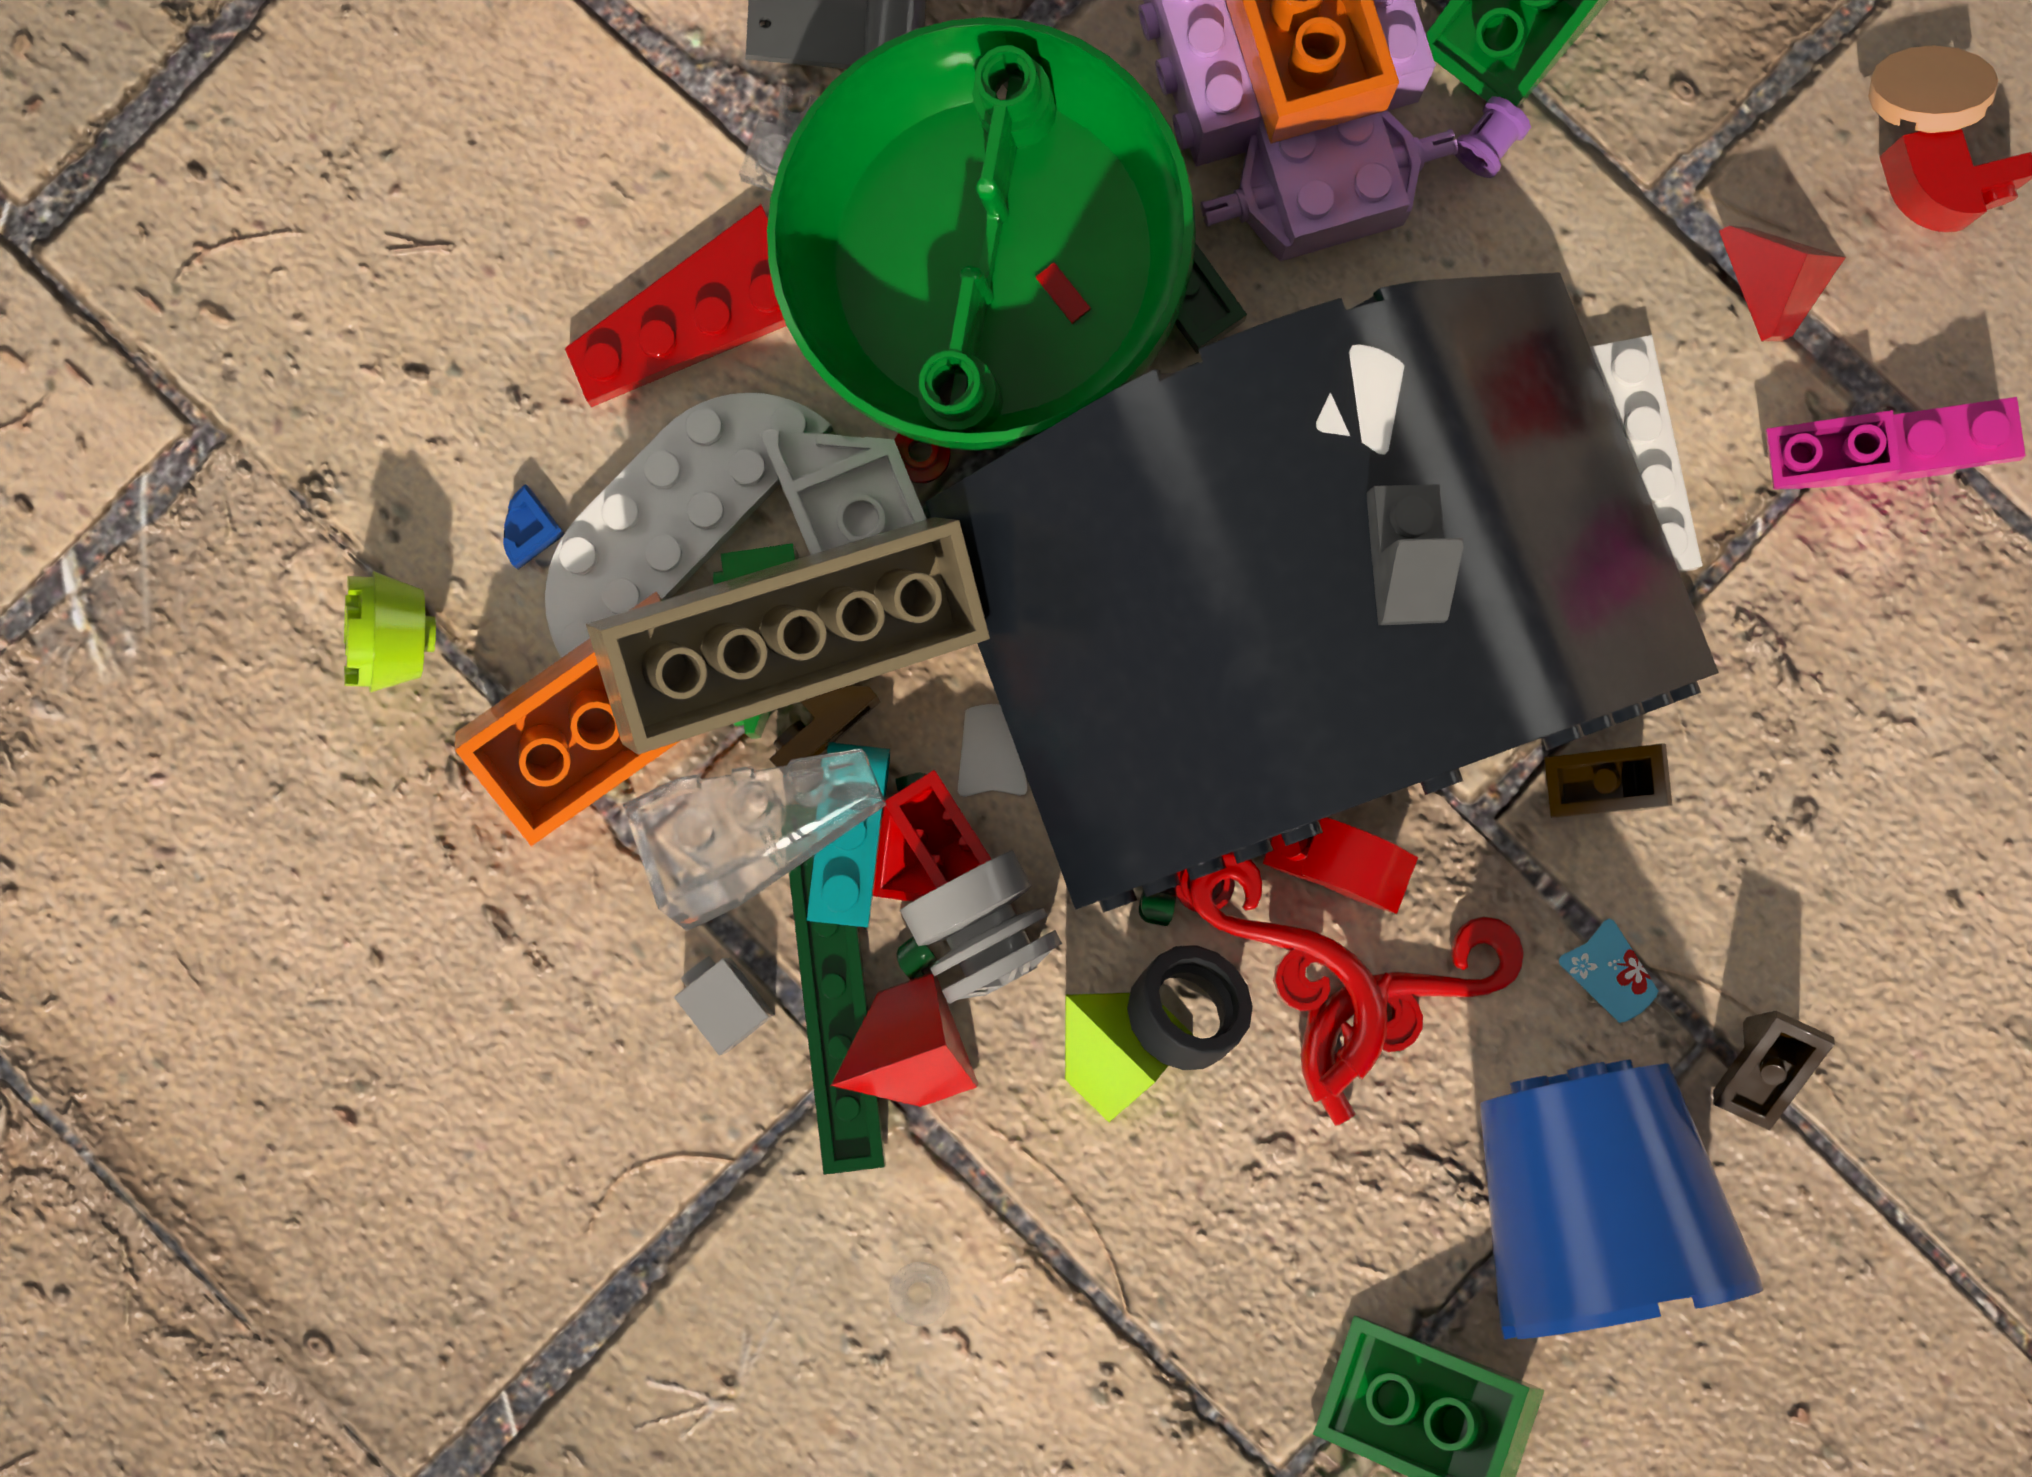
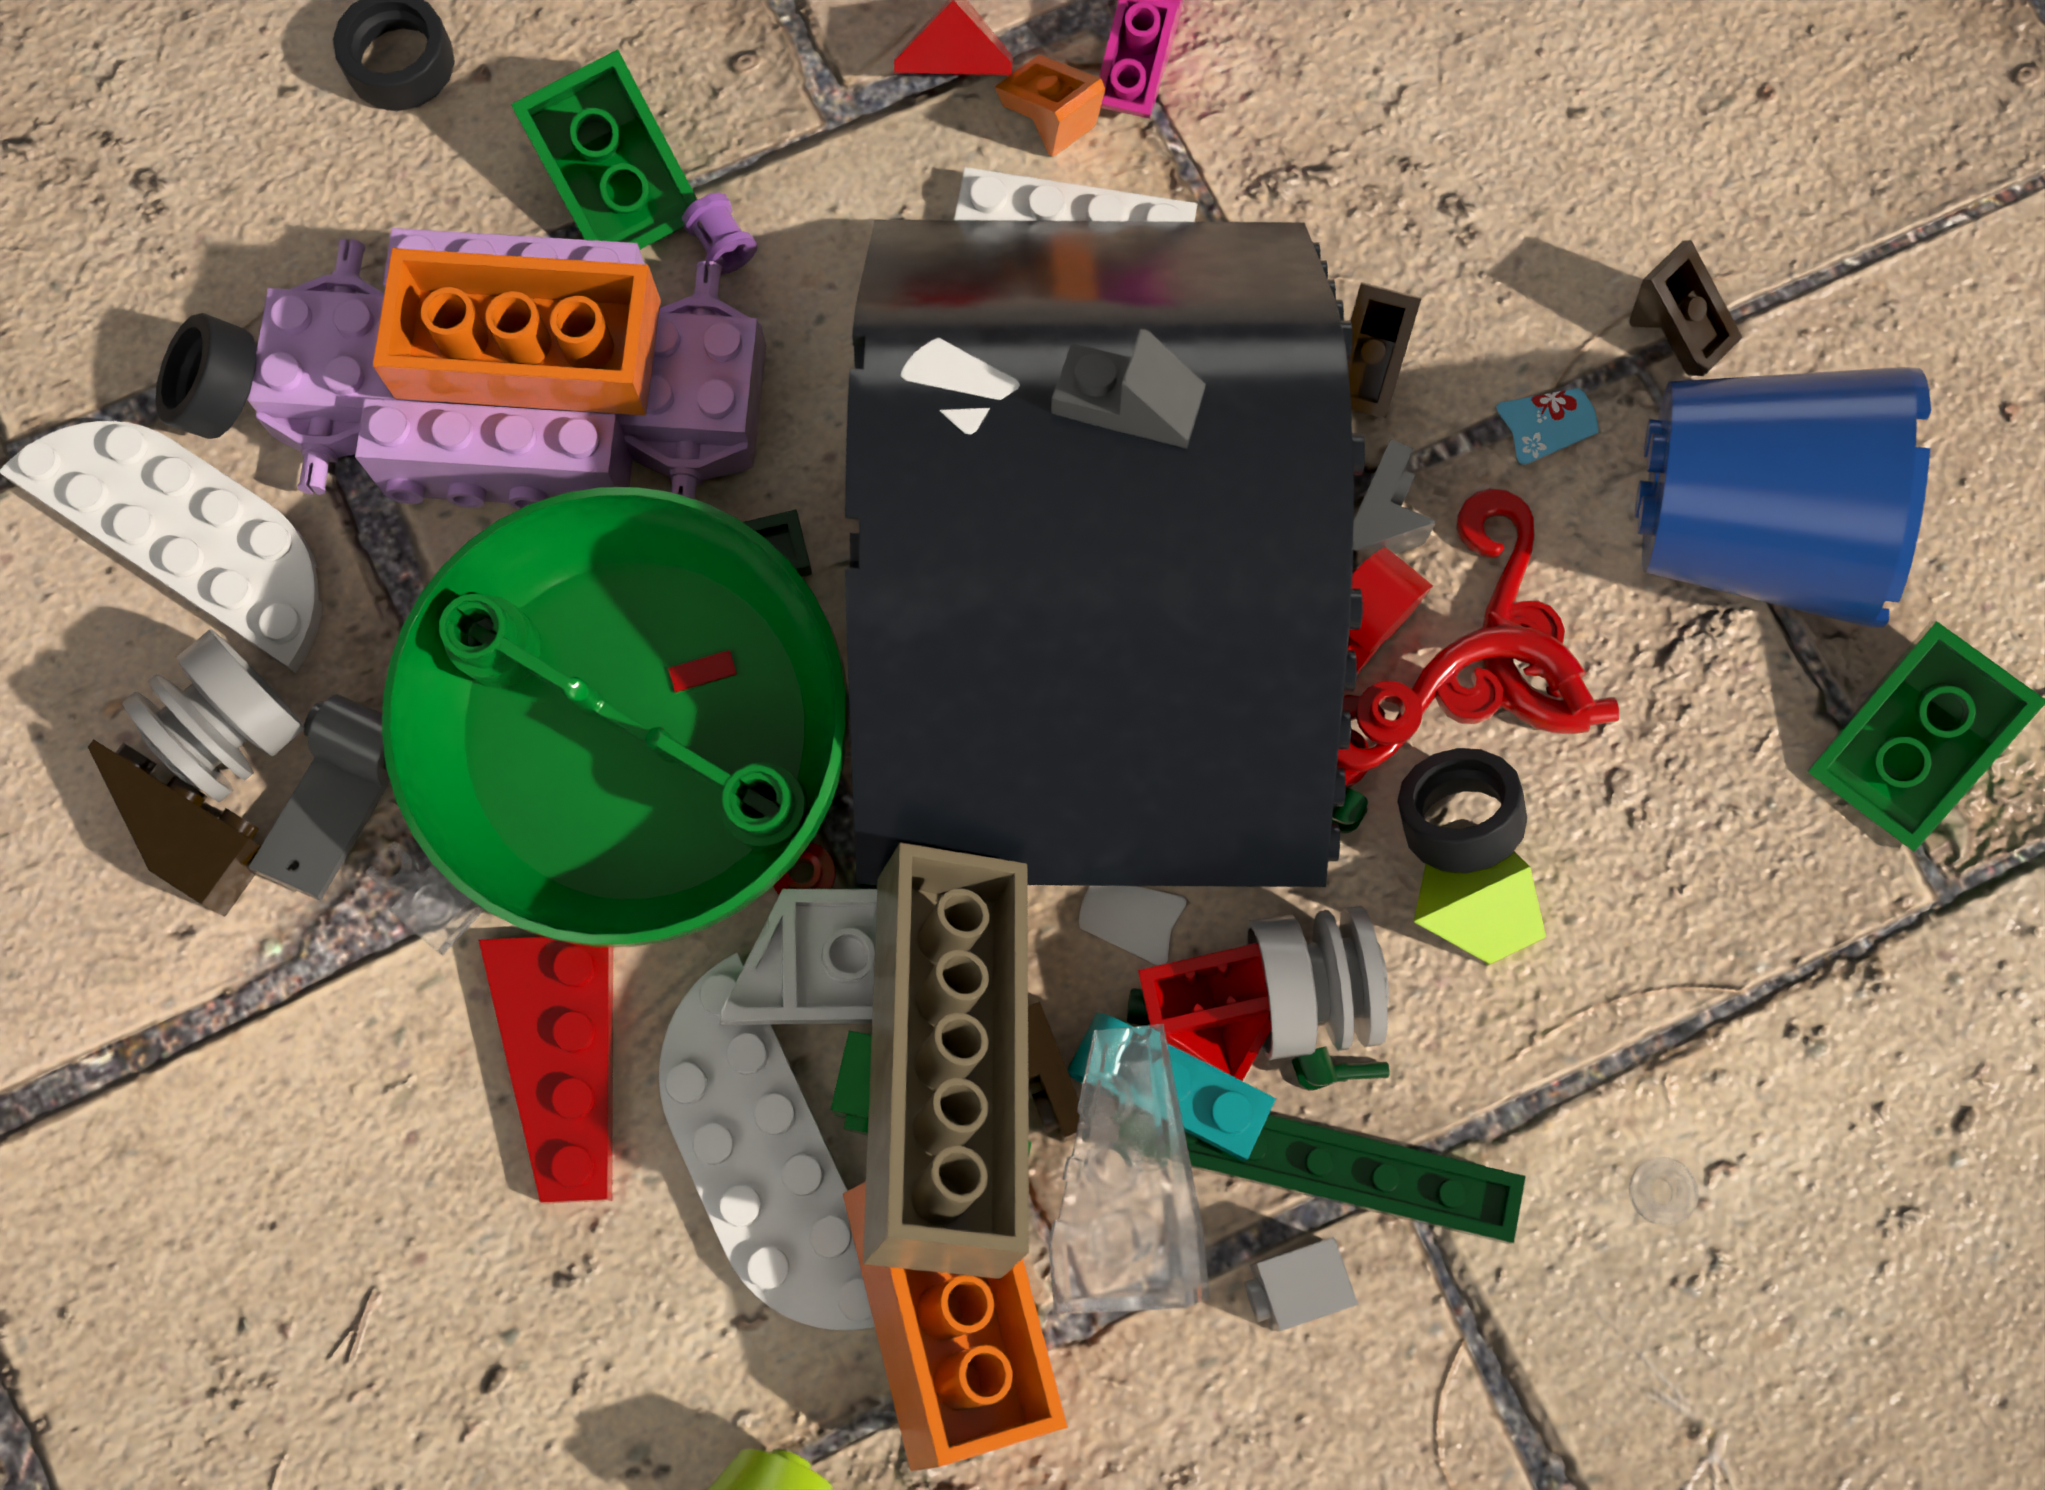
camera: 70 degrees left, 10 degrees down
blue tile [503,484,565,570] -> none
red slope [831,973,979,1107] -> none
none -> orange slope [994,54,1105,157]
none -> dark grey slope [1353,439,1435,569]
none -> red plate [1356,681,1423,745]

